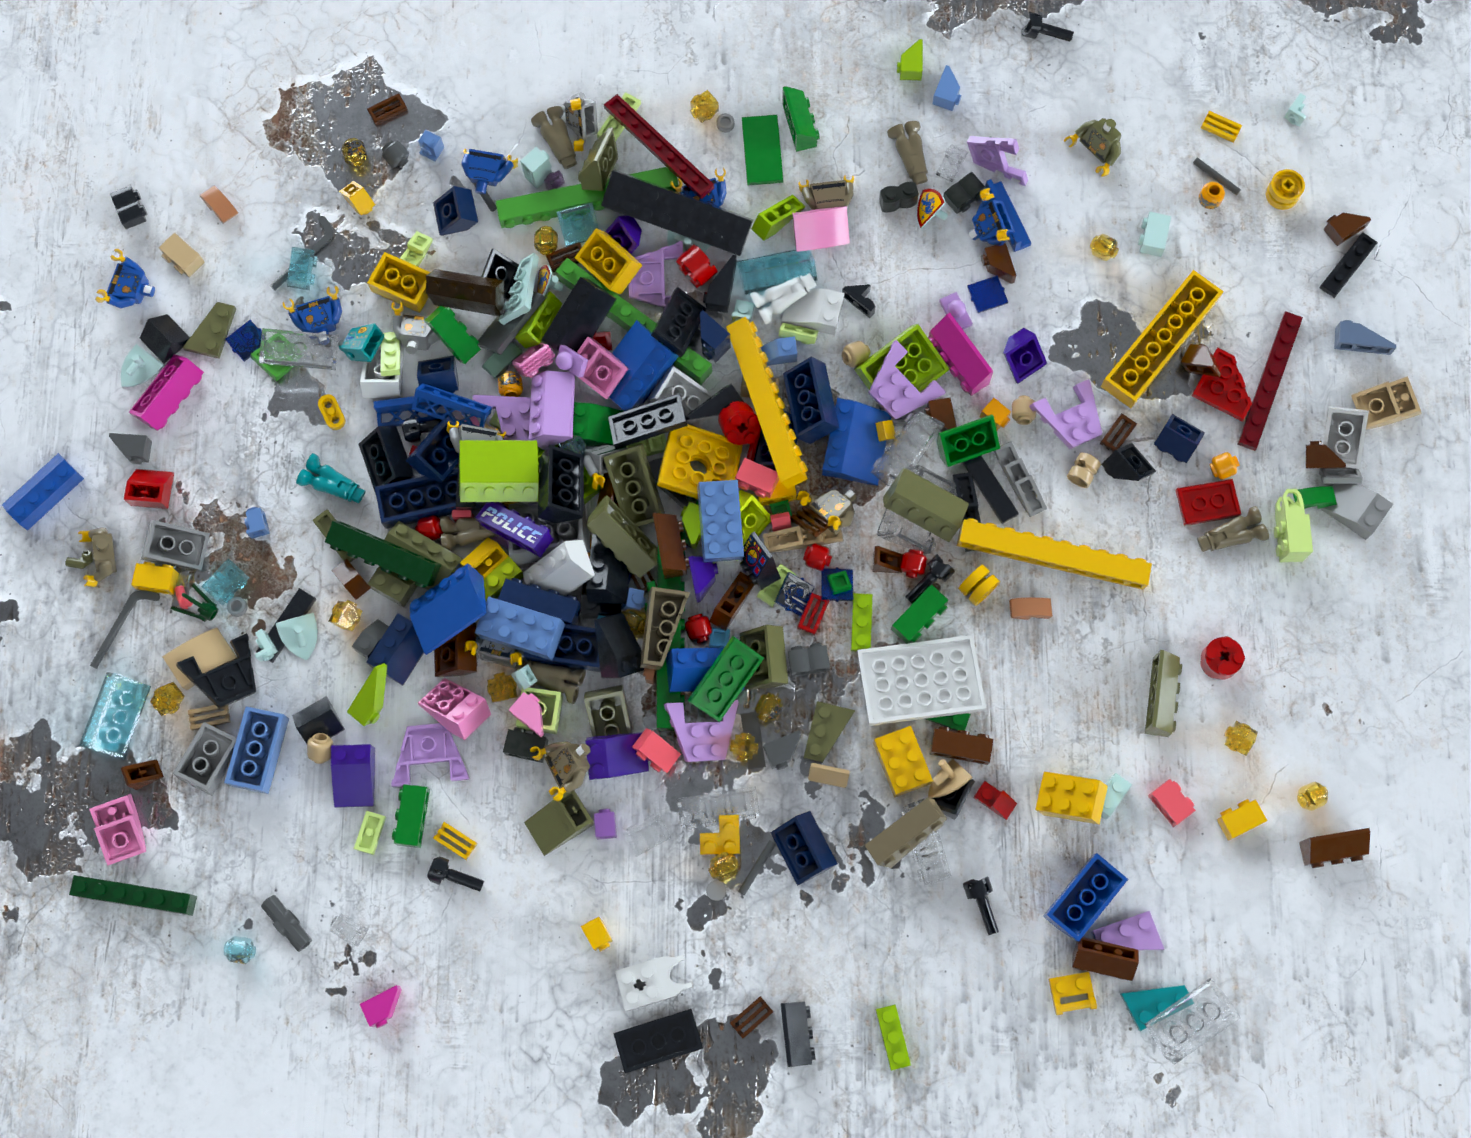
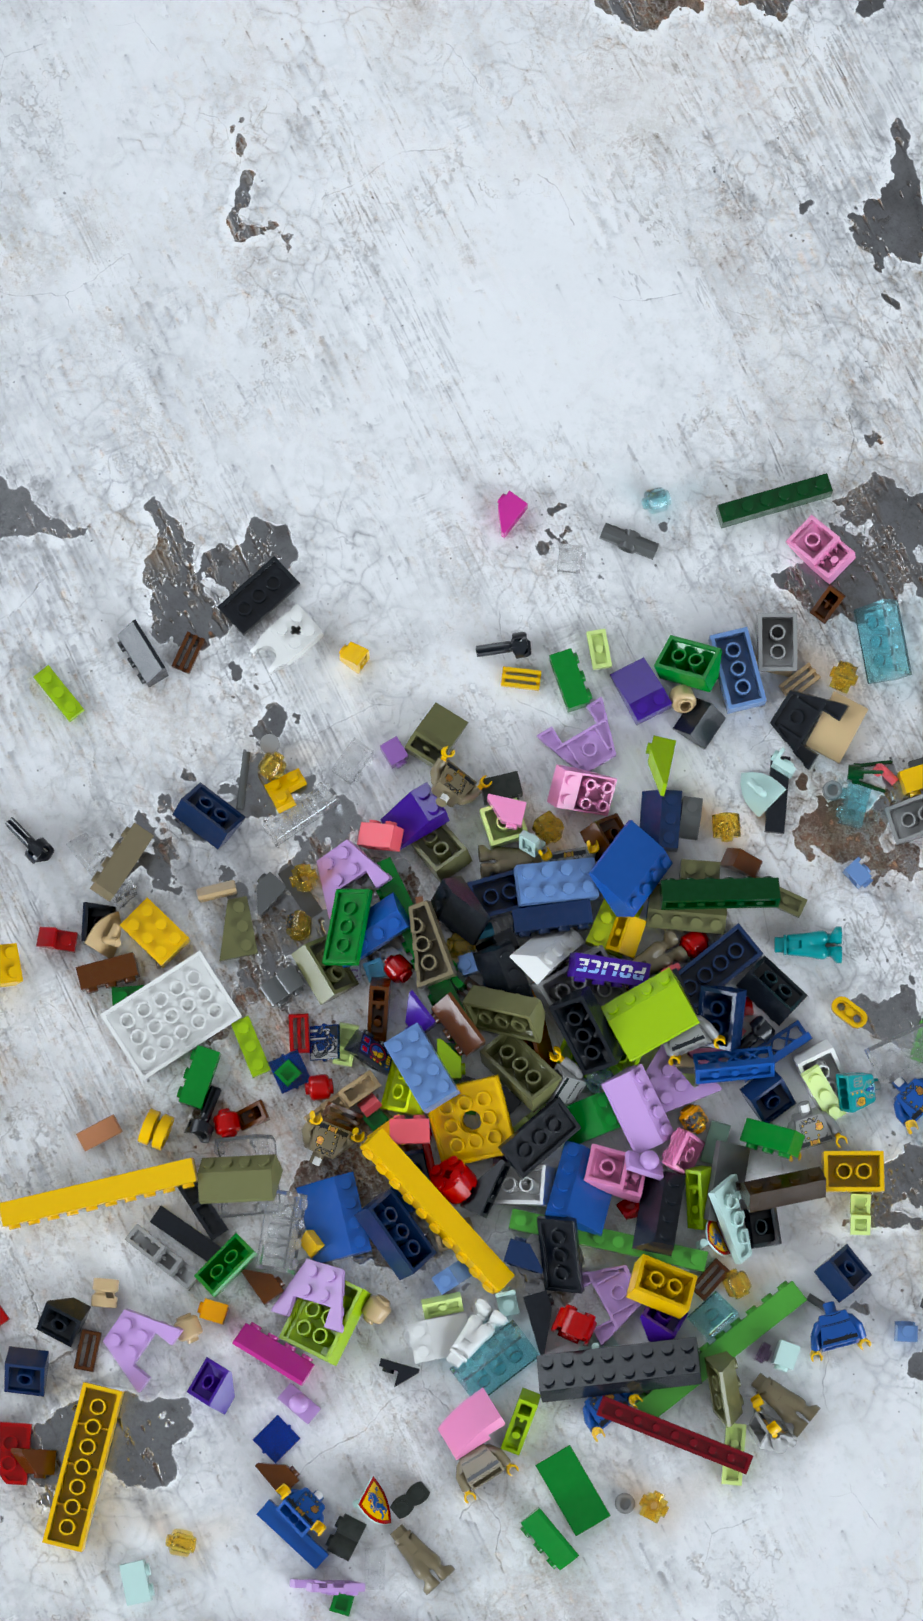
camera: 150 degrees right, 5 degrees up
none -> green slope [654,635,722,692]

